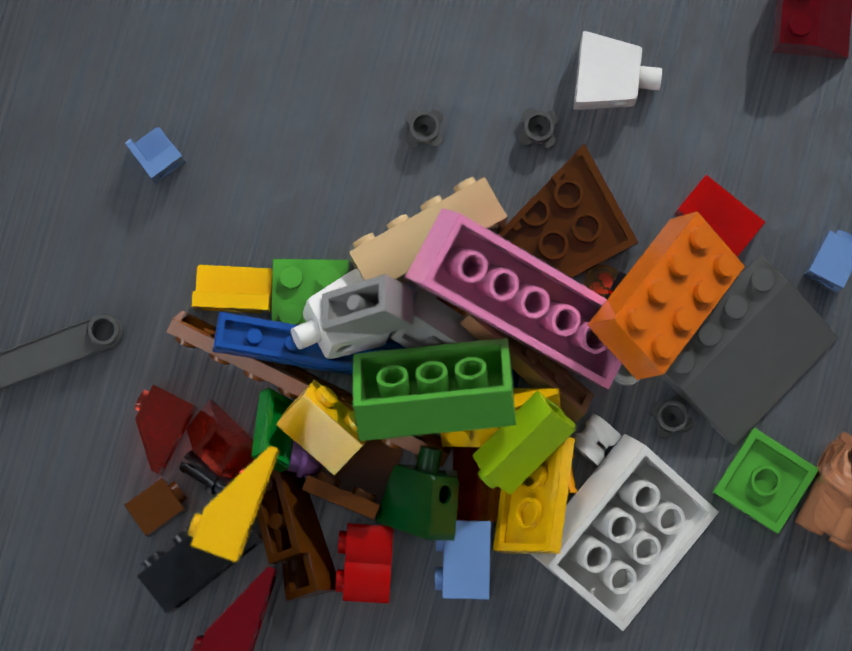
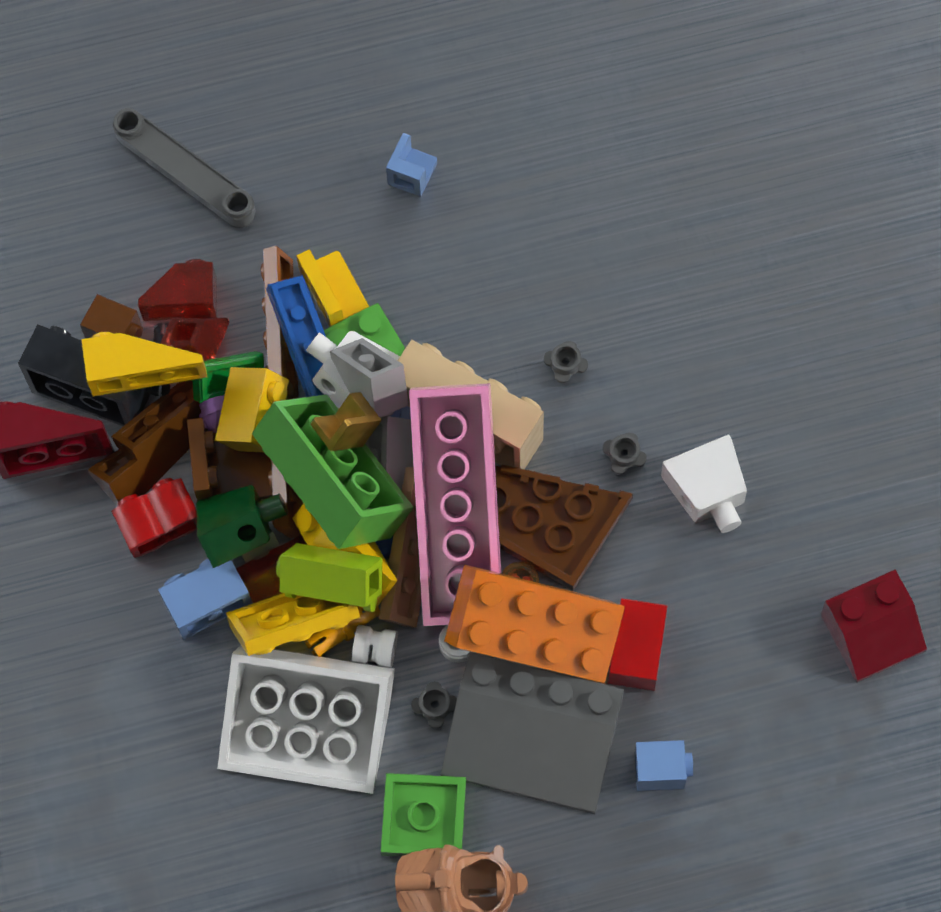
camera: 65 degrees right, 15 degrees down
none -> pearl gold panel [311,392,382,451]

